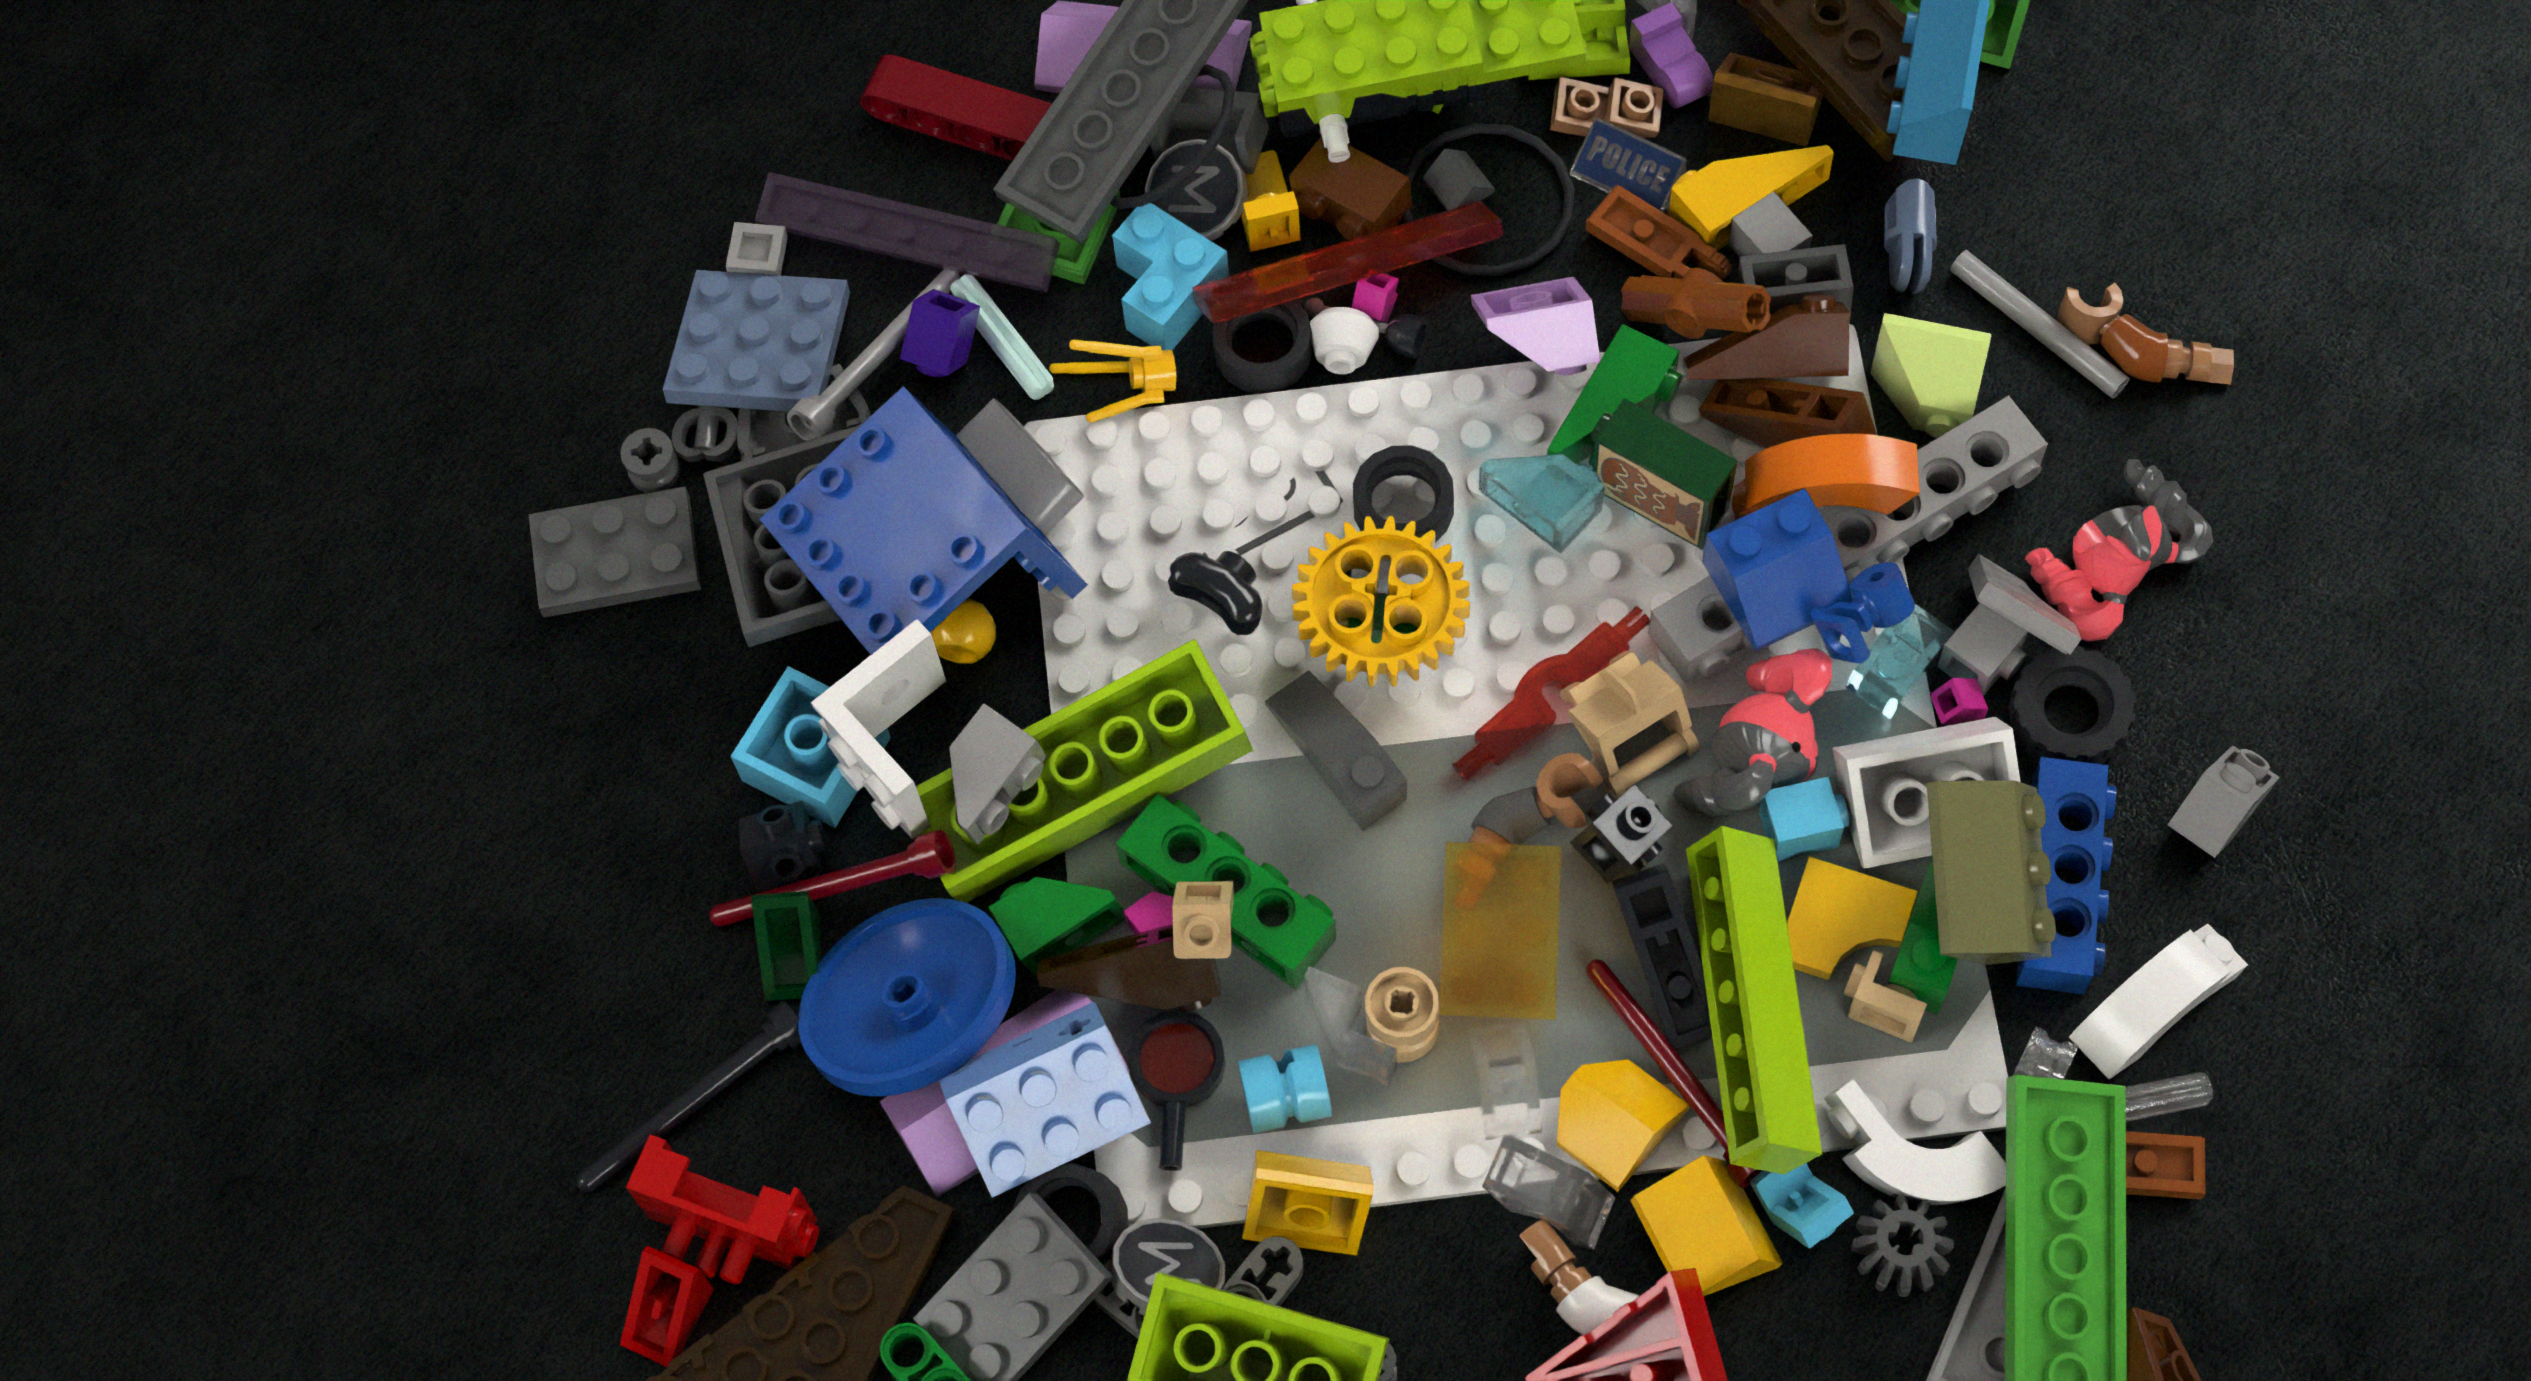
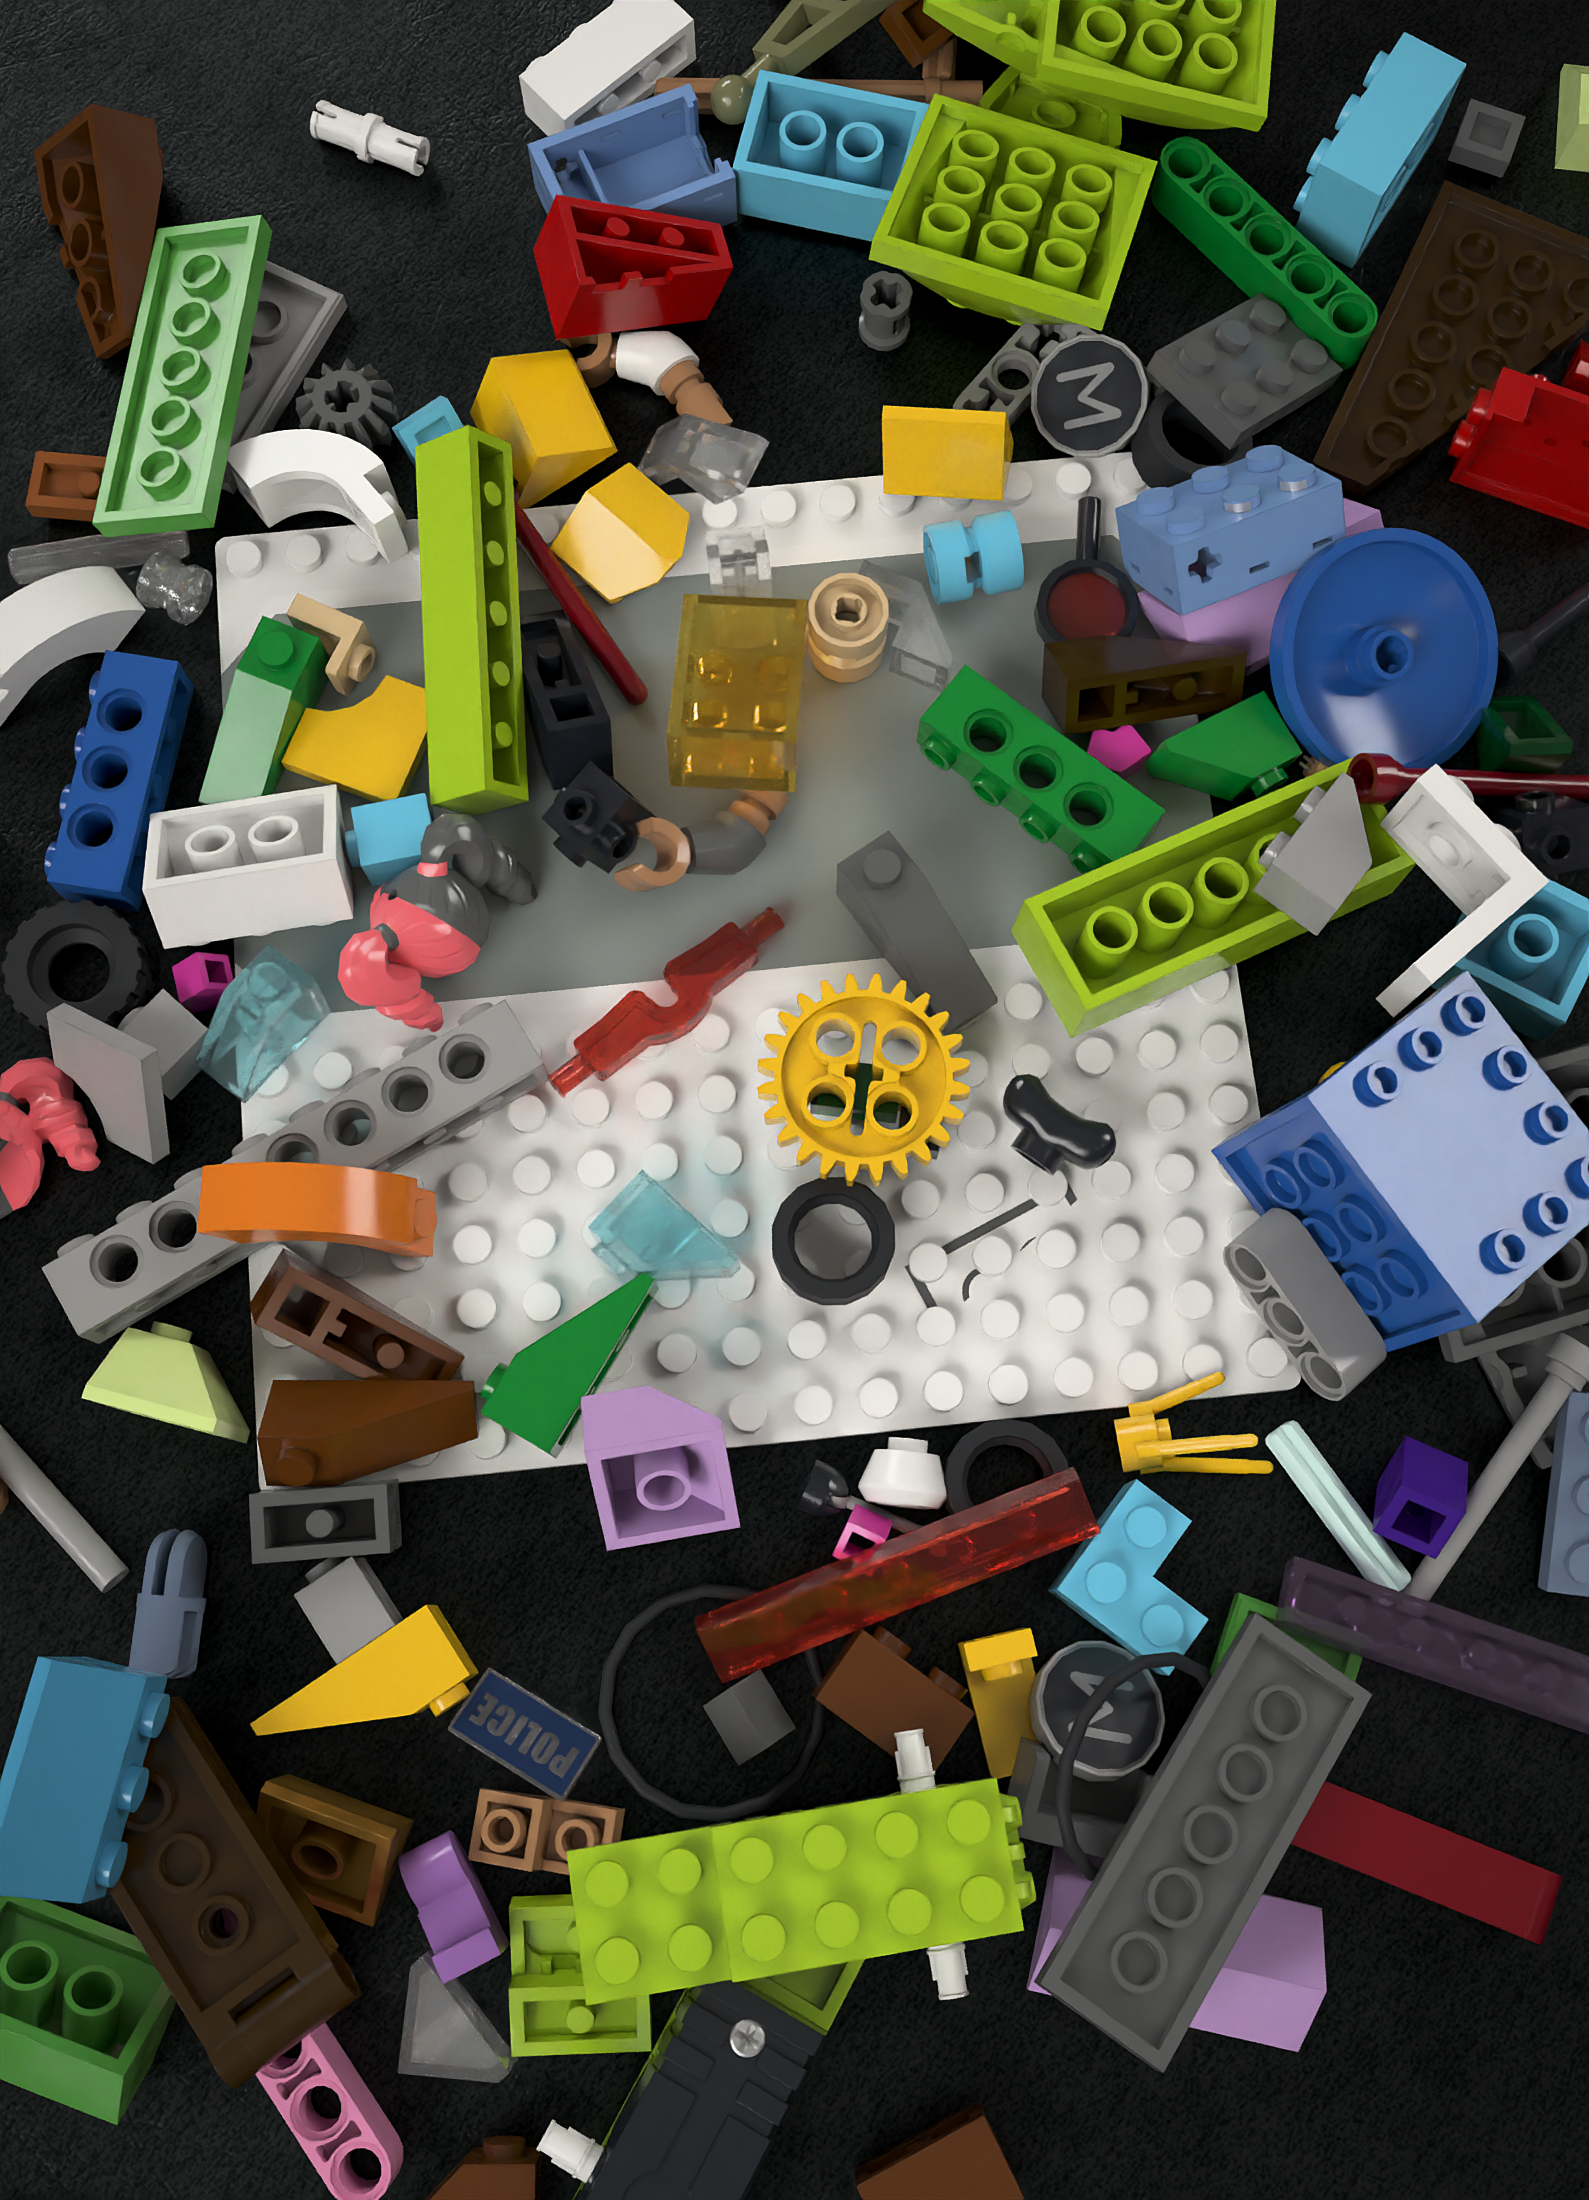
camera: 175 degrees right, 10 degrees up
tan bracket [1172,881,1234,959] -> none
tan piece [1559,651,1700,798] -> none
dark orange hinge [1585,185,1732,280] -> none
dark green brick [1588,398,1738,550] -> none
dark orange piece [1621,268,1771,339] -> none
blue slope [1702,488,1853,652] -> none
blue leg [1810,562,1915,663] -> none
olive slope [1926,780,2056,965] -> none

